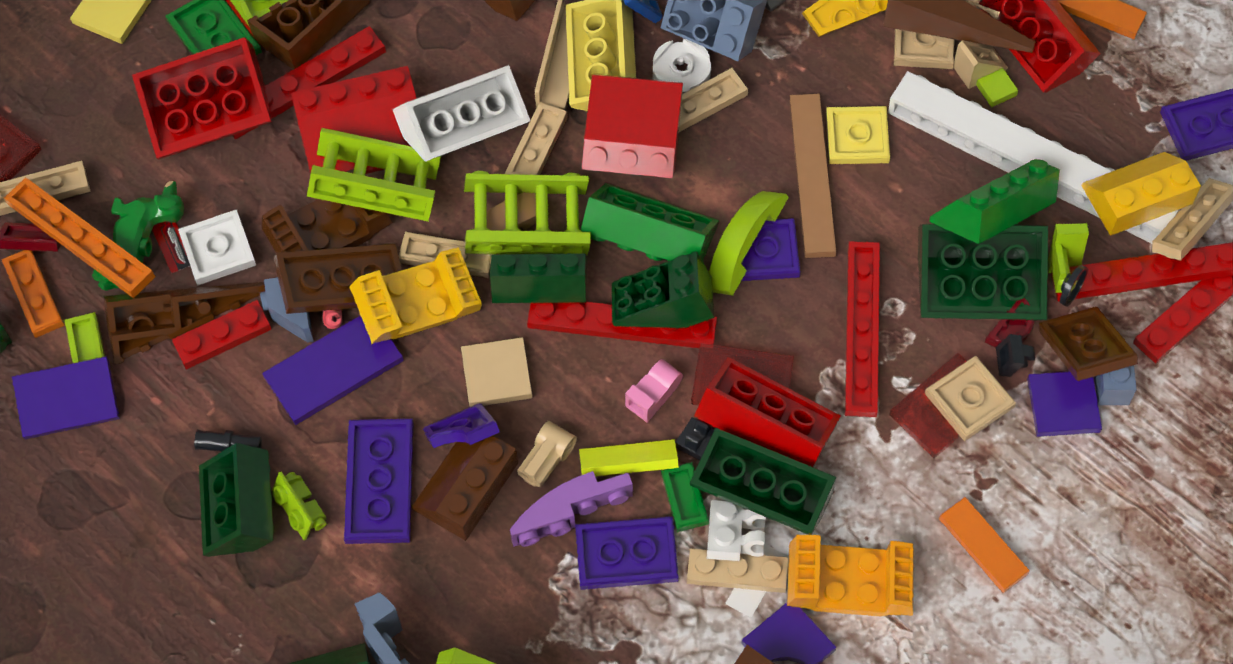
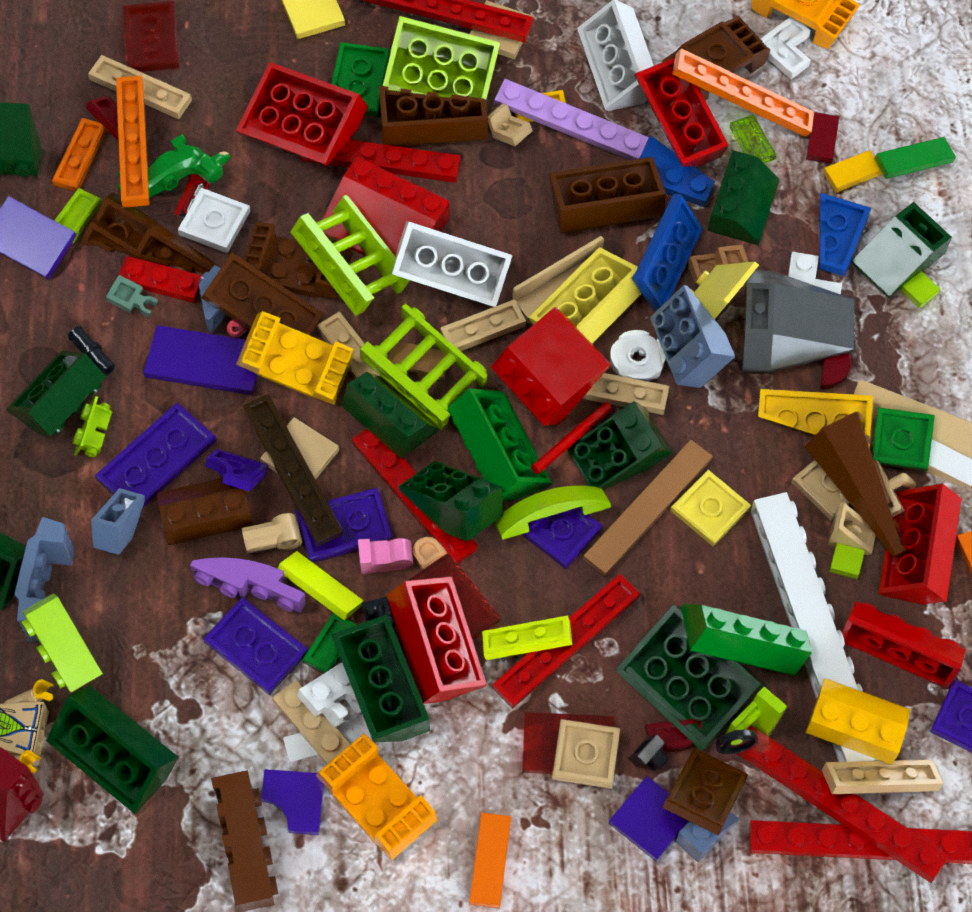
camera: 40 degrees right, 0 degrees up
none -> sand blue slope [91,488,145,555]
none -> sand green plate [106,275,158,318]
none -> dark brown plate [243,394,343,547]
none -> dark purple tile [295,487,393,563]
none -> light nougat tile [413,537,447,572]
none -> neon yellow tile [482,615,572,660]
none -> red bar [531,402,613,474]
none -> dark green slope [567,401,673,490]
none -> red slope [842,601,966,689]

